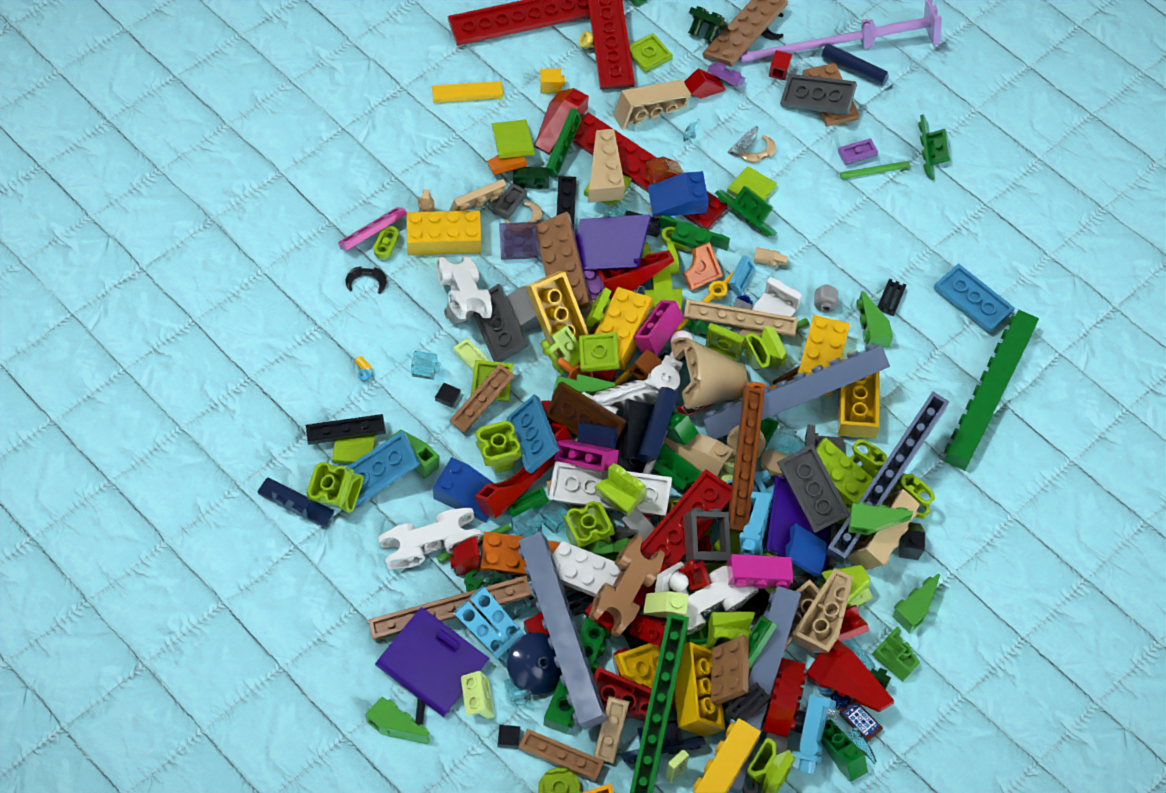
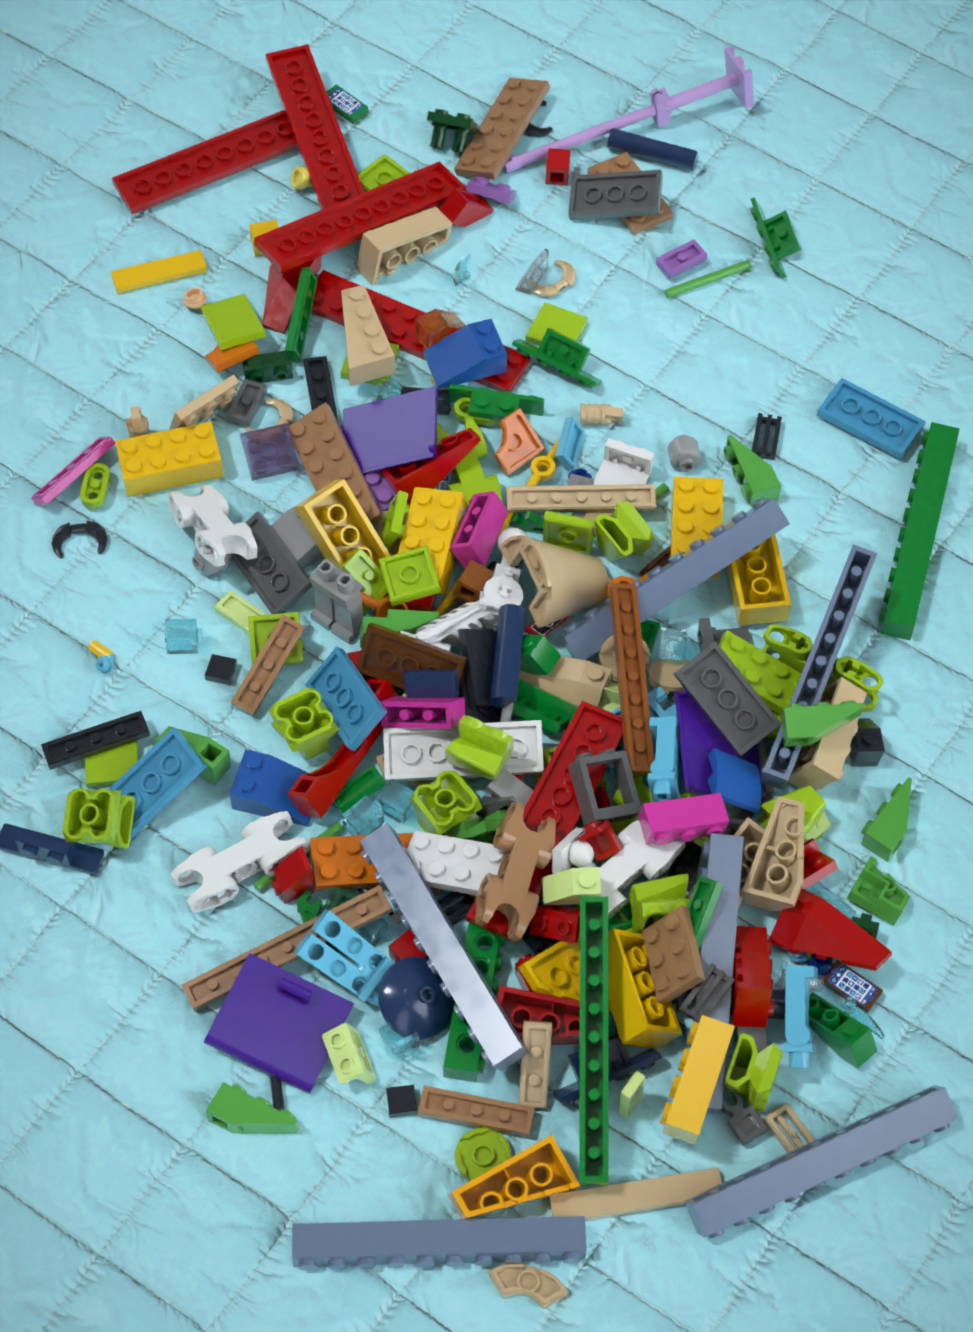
camera: 10 degrees left, 0 degrees up
none -> light nougat plate [183,288,207,309]
none -> red plate [254,161,467,273]
none -> light grey hips [309,559,364,644]

